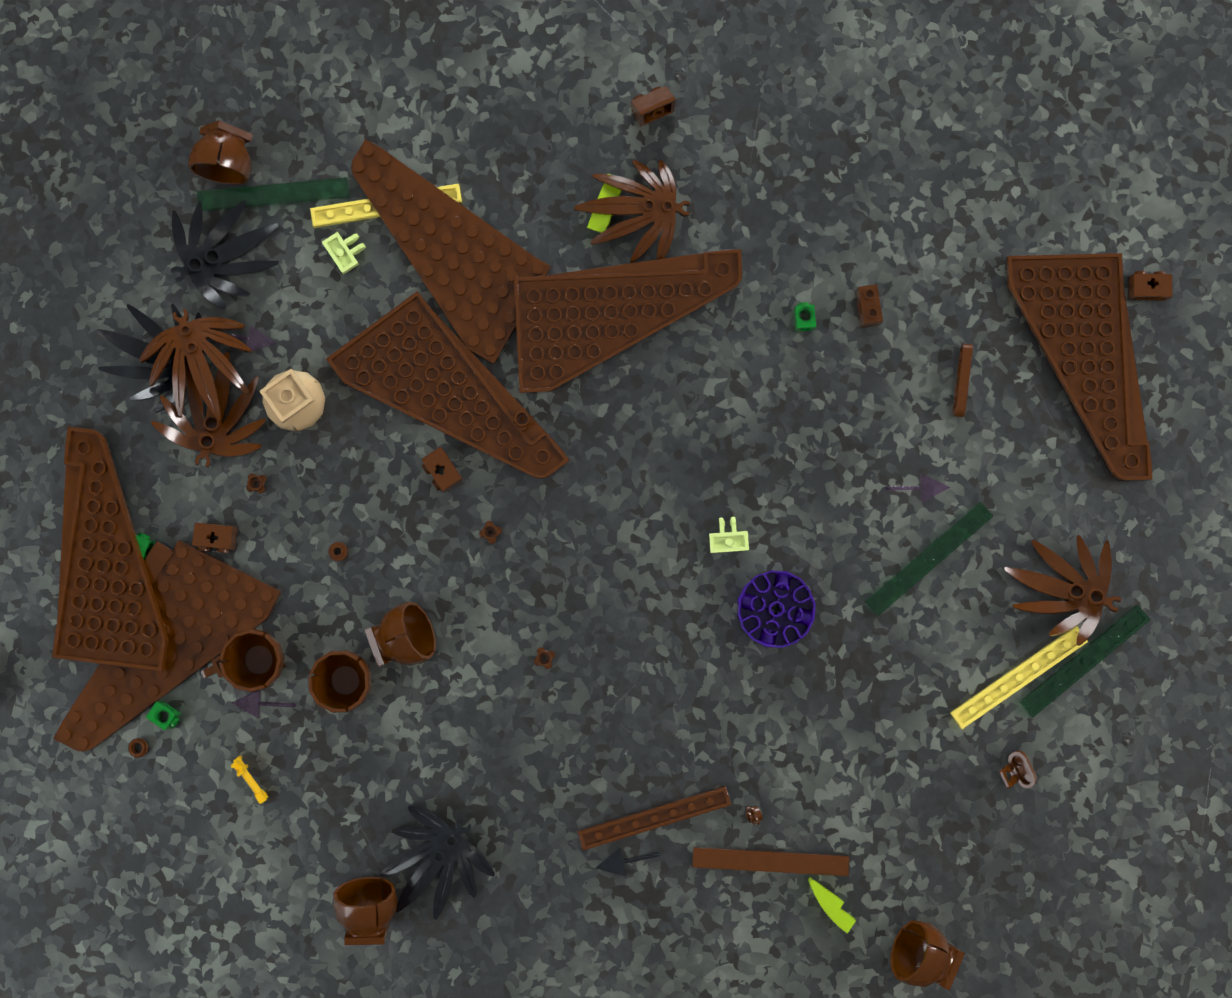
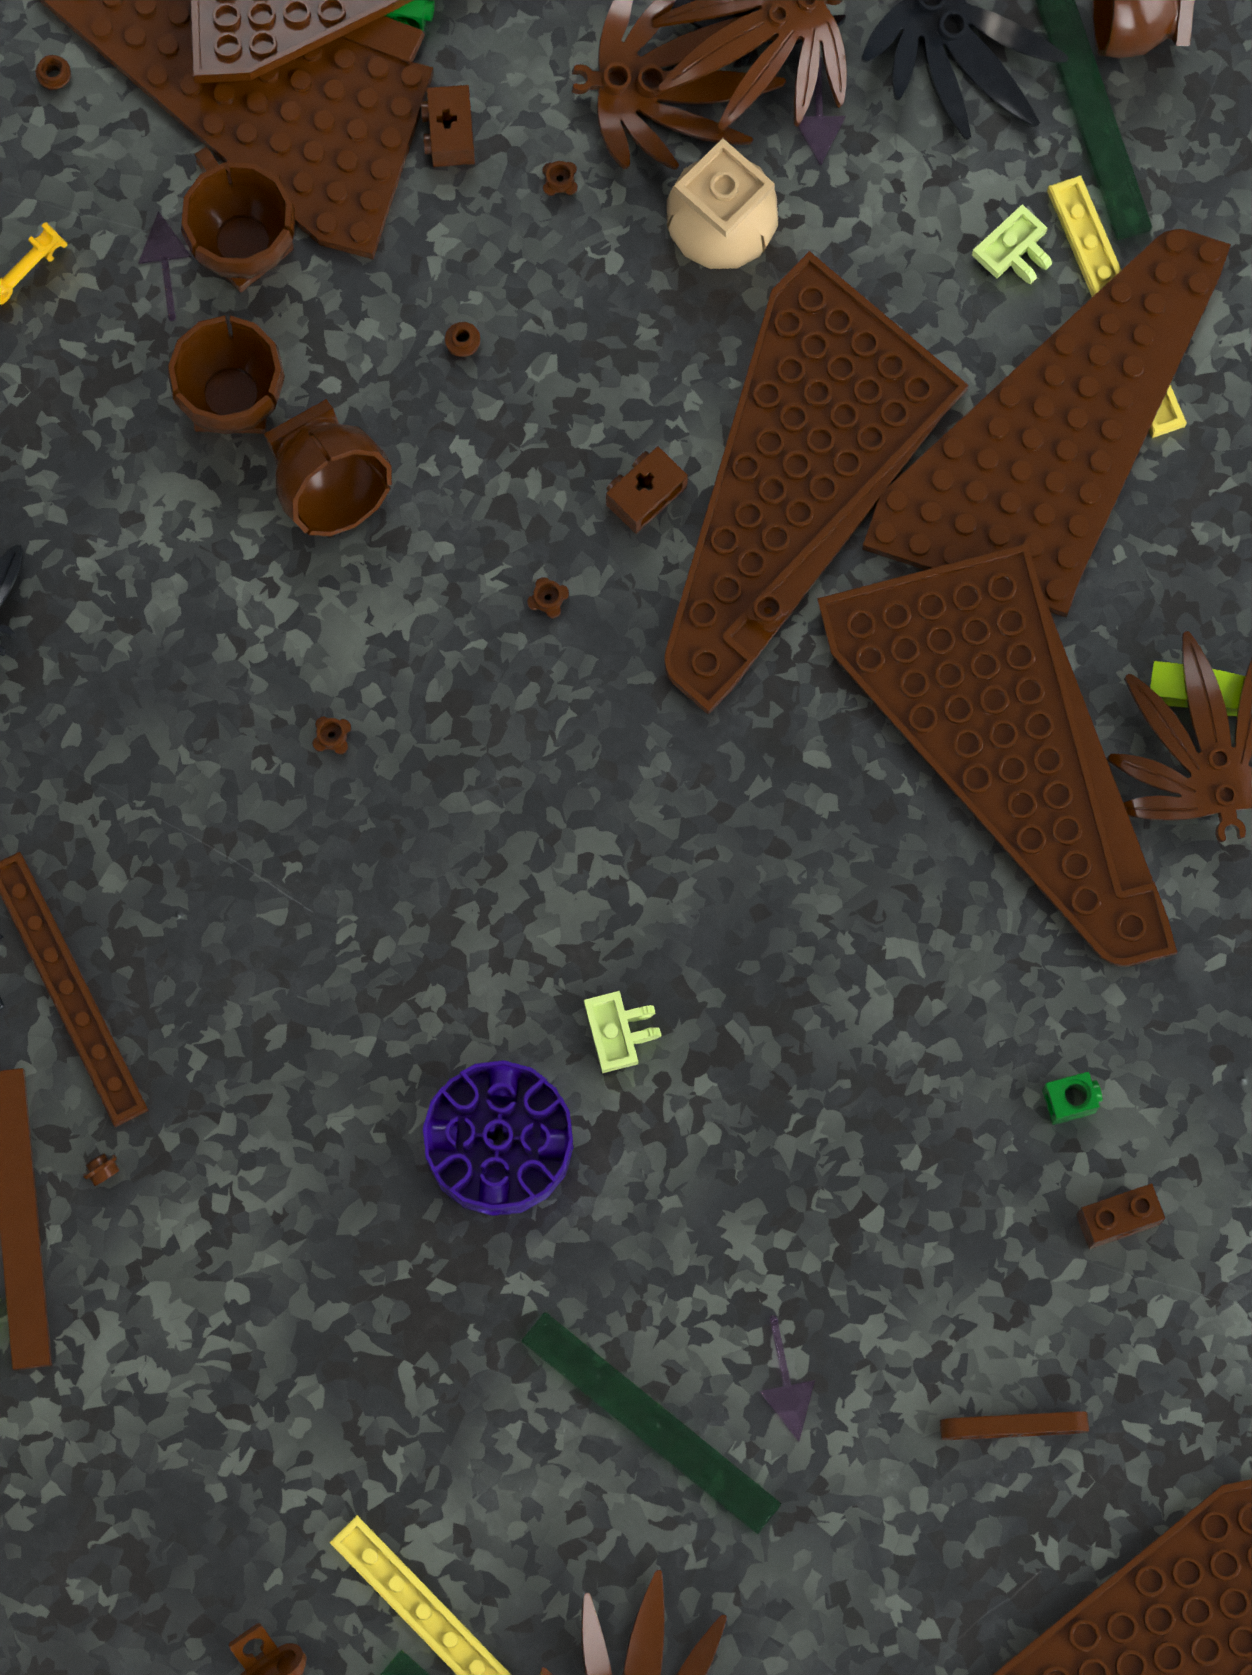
camera: 75 degrees right, 10 degrees down
green brick [145,700,181,731] -> none

